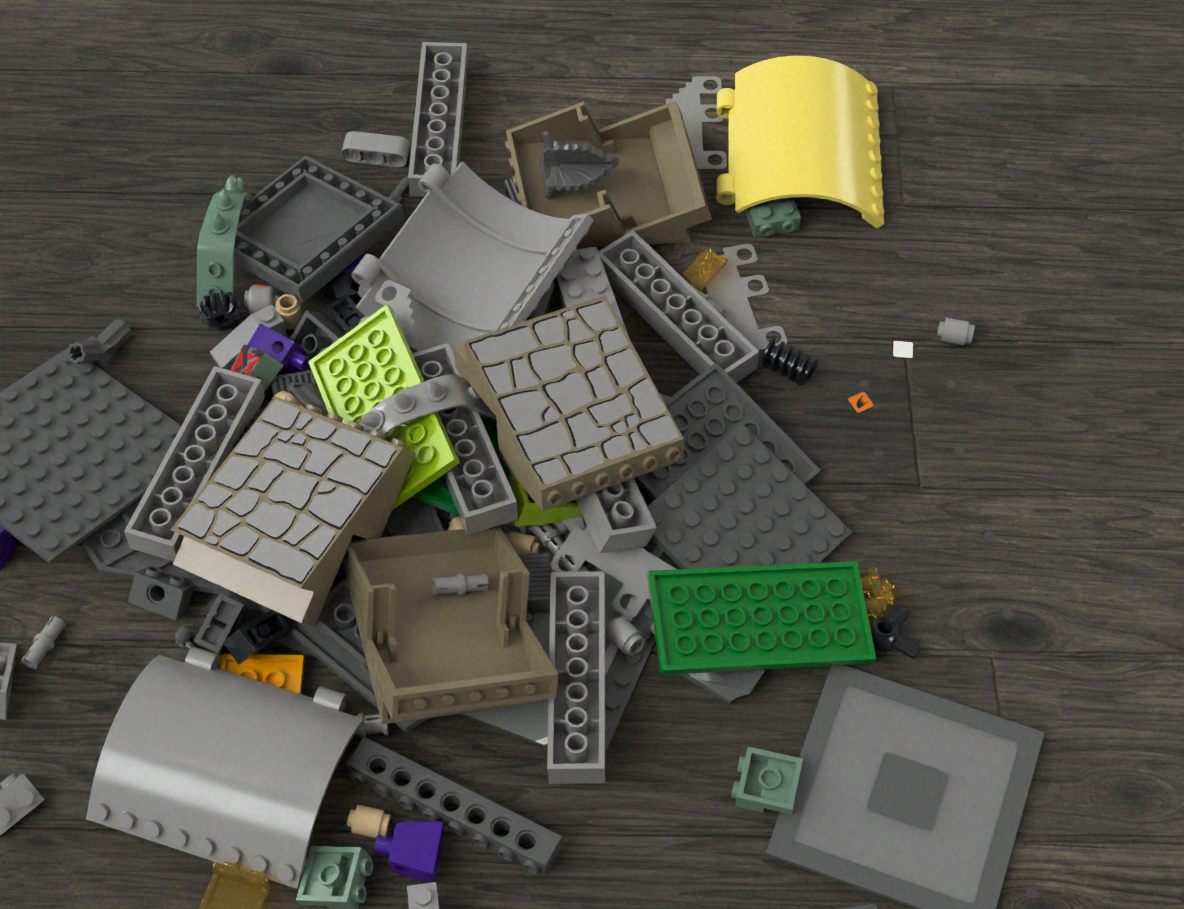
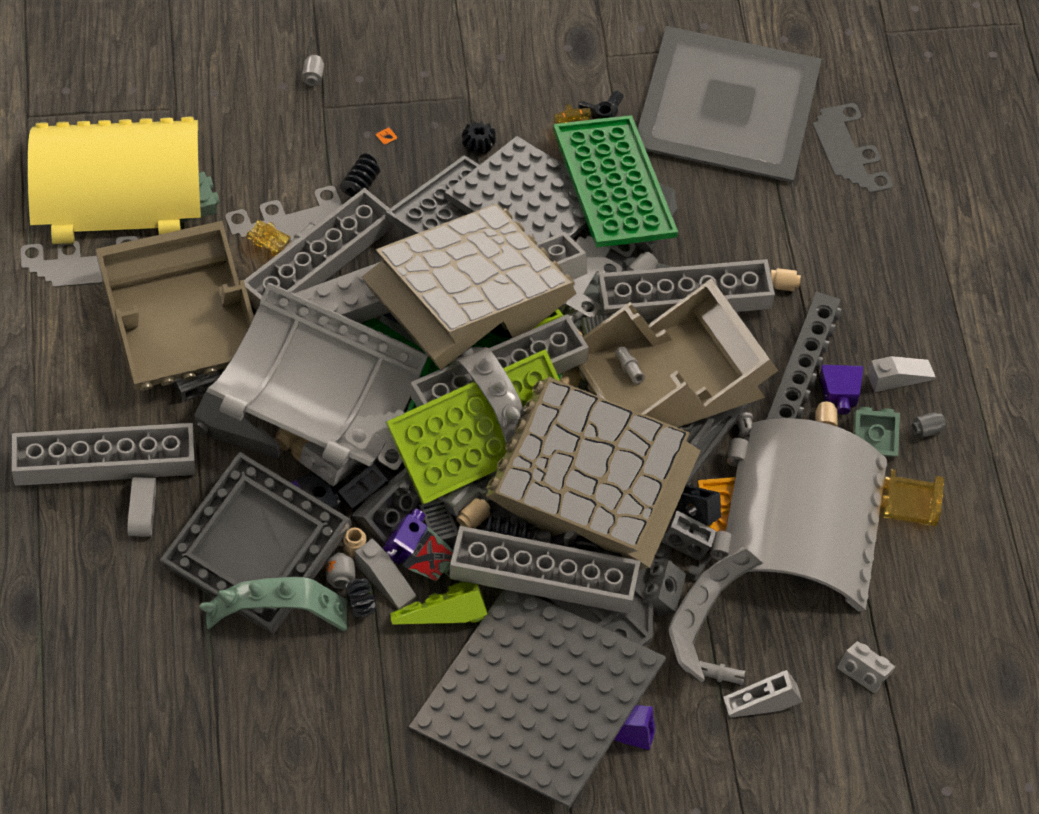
camera: 100 degrees left, 0 degrees up
dark grey piece [67,319,132,367] -> none
dark grey piece [389,176,409,204] -> none
dark grey piece [539,130,619,198] -> none
sand green plate [731,747,803,814] -> none
white sticker [893,341,913,358] -> none
none -> lime wedge [390,581,487,624]
none -> black gear [462,121,496,155]
none -> light grey piece [669,547,763,682]
none -> tan brick [770,268,801,292]

